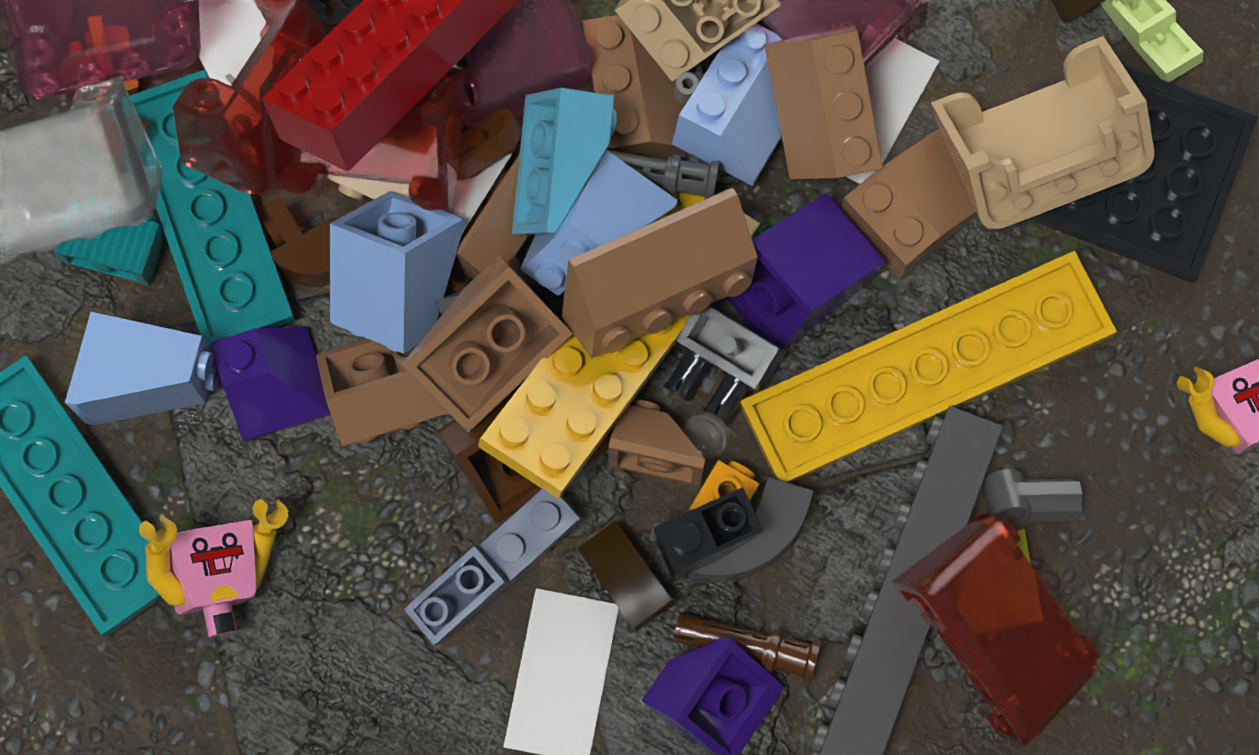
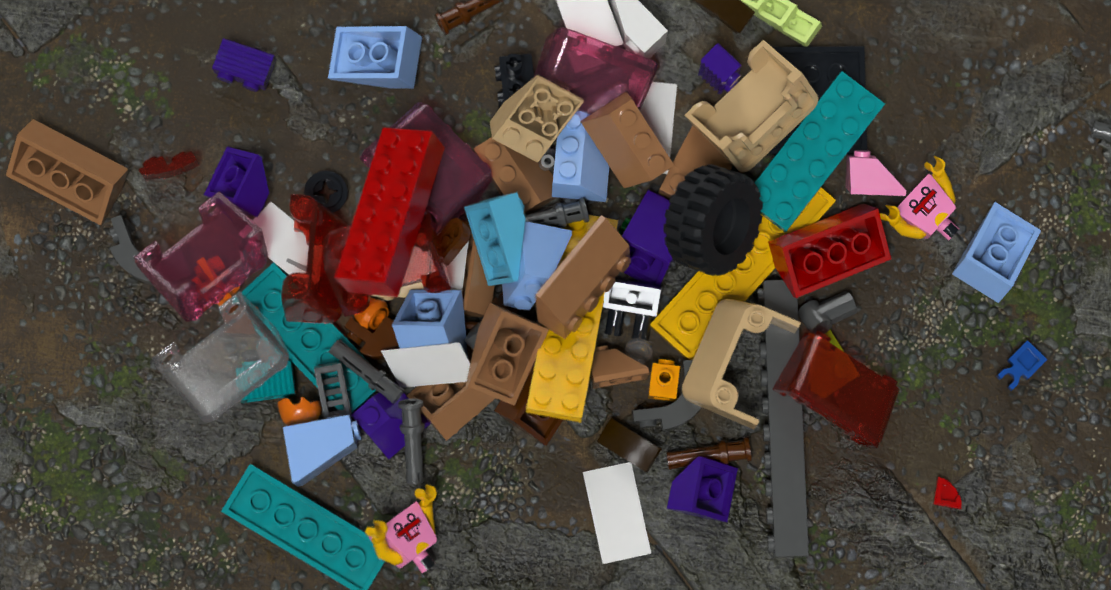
camera: 25 degrees left, 5 degrees up
sand blue slope [404,489,583,646] -> none
black slope [654,487,764,580] -> none
none -> orange hair [277,397,322,426]
none -> dark grey slope [314,361,352,419]
none -> dark grey pin [329,339,404,404]
none -> orange cone [353,297,389,333]
none -> white sticker [381,343,470,388]
none -> dark grey pin [398,399,425,485]
none -> black tyre [663,165,763,276]
none -> tan windscreen [682,299,801,429]
none -> dark purple brick [698,43,742,94]
none -> teal plate [755,71,885,233]
none -> red slope [768,204,891,298]
none -> bright pink slope [845,150,906,196]

